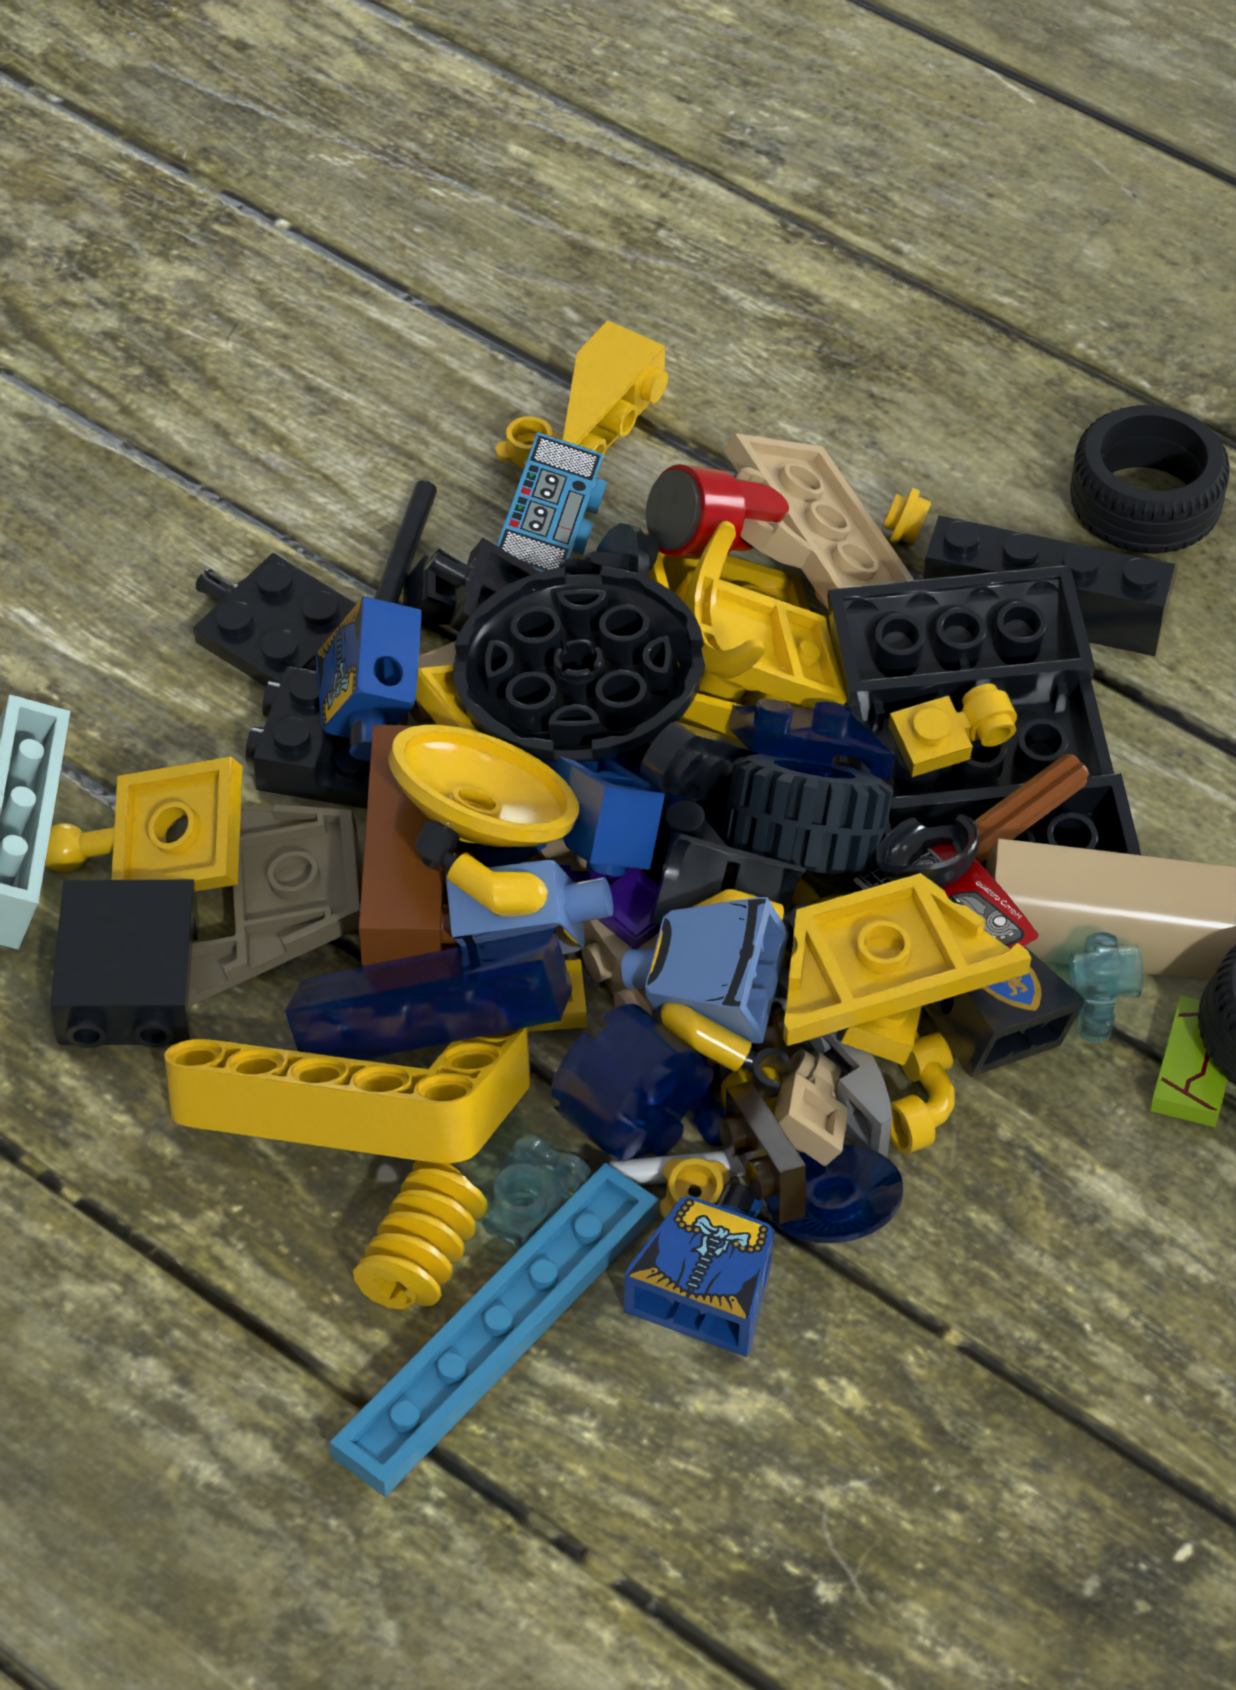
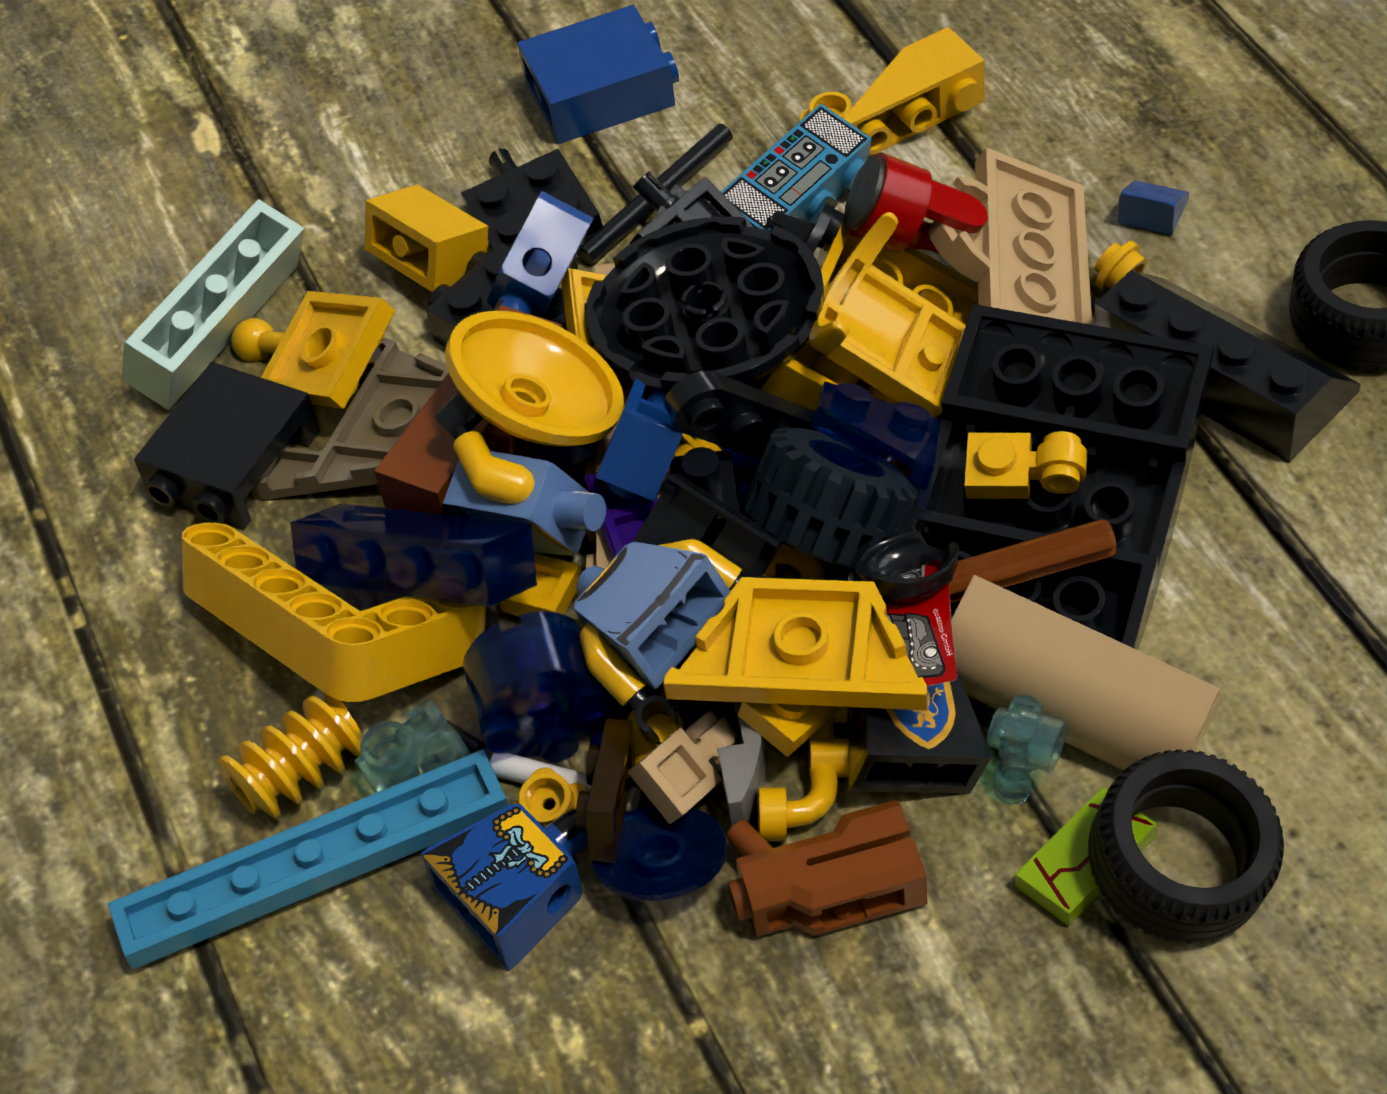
camera: 35 degrees right, 0 degrees up
none -> yellow brick [364,184,488,292]
none -> blue brick [517,4,679,144]
none -> dark orange piece [727,800,928,937]
none -> blue slope [1118,180,1189,235]

